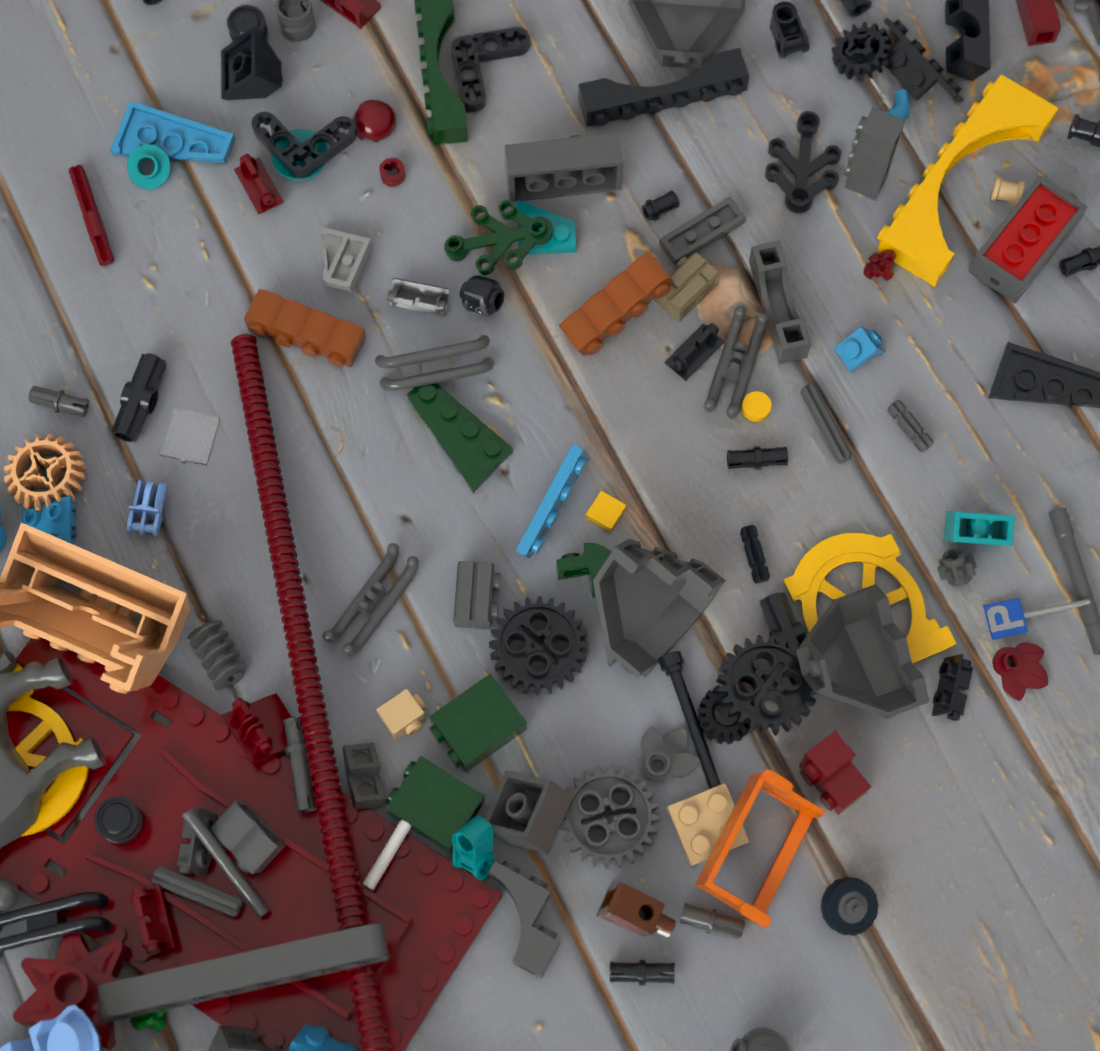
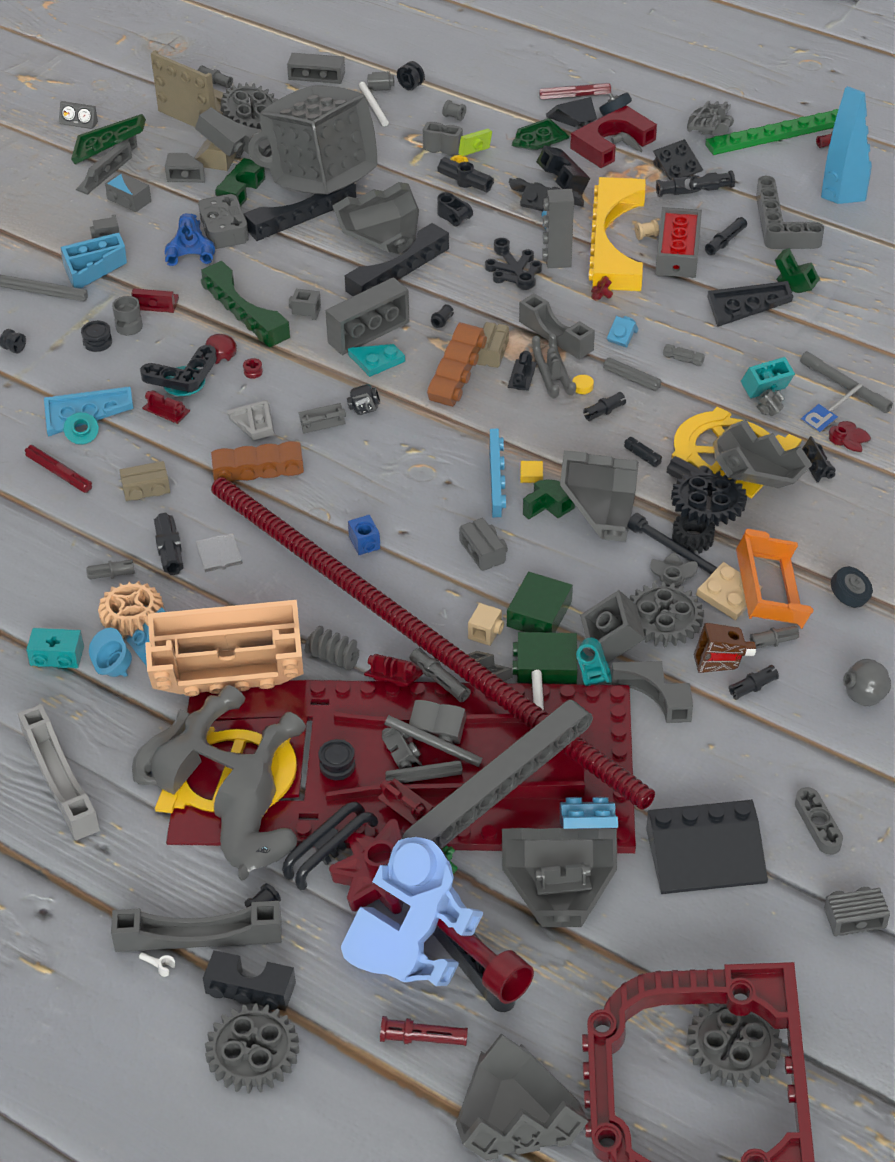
camera: 30 degrees left, 25 degrees down
light blue arm [126,480,168,537] -> none
black slope [221,27,283,100] -> none
dark grey piece [323,543,419,657] -> none
dark grey piece [375,335,494,391] -> none
dark green wing [407,383,513,493] -> none
dark green plant [444,200,553,275] -> none
black beam [451,27,530,112] -> none
black gear [489,596,588,695] -> none
dark grey plate [659,197,746,265] -> none
dark red brick [799,730,872,815] -> none
black gear [832,22,893,81] -> none
none -> dark tan brick [119,461,170,501]
none -> dark grey brick [289,288,321,320]
none -> blue brick [348,515,380,555]

